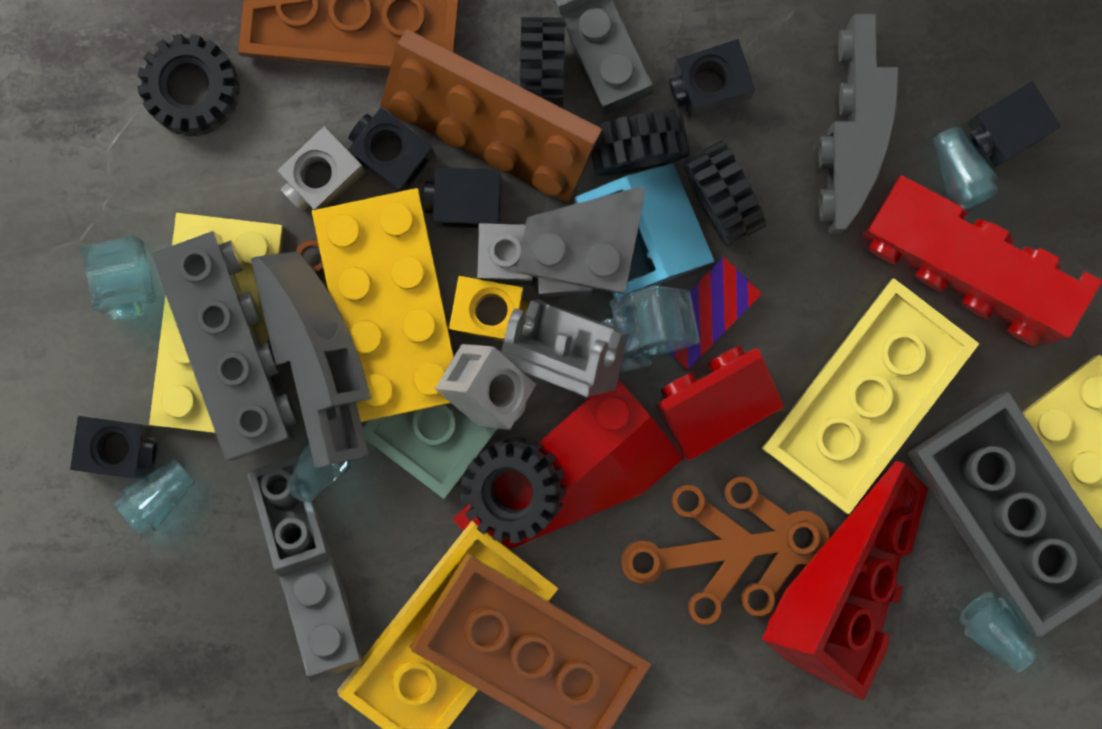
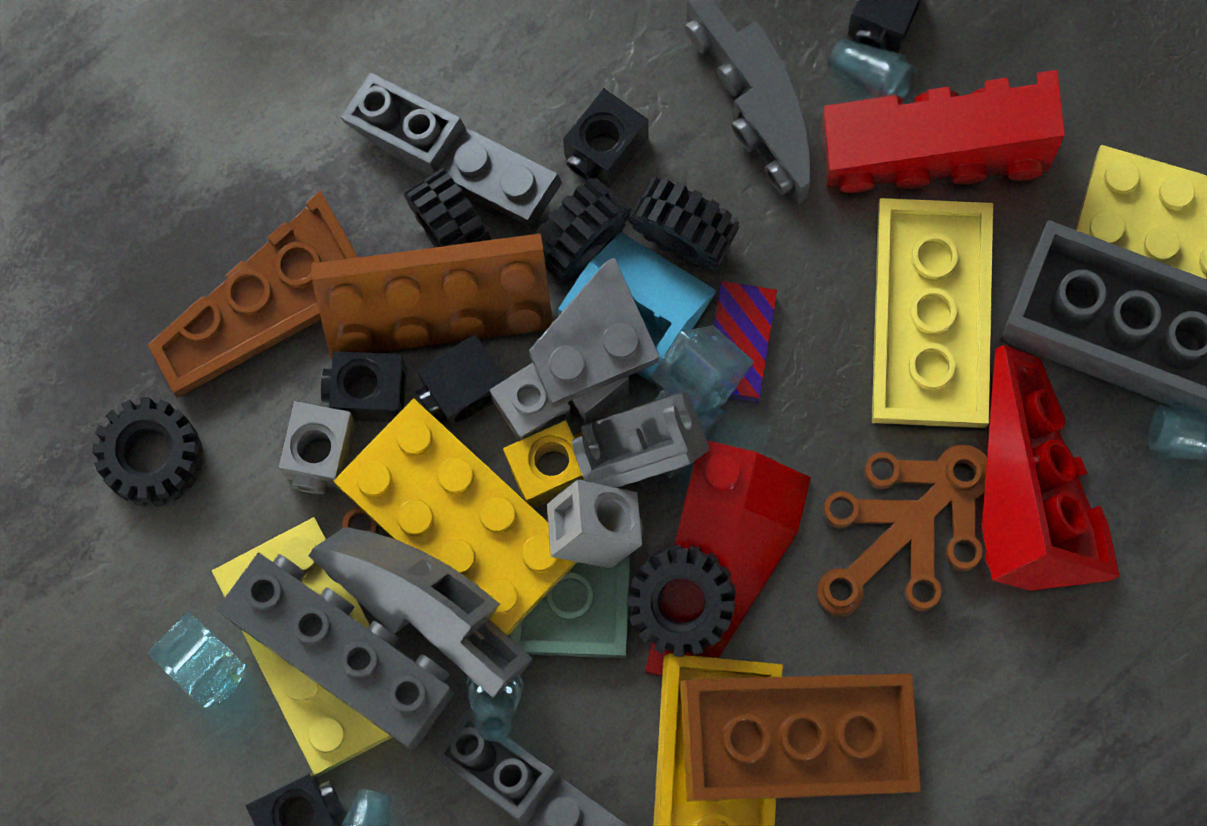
camera: 30 degrees left, 10 degrees down
red slope [655,345,784,461] -> none

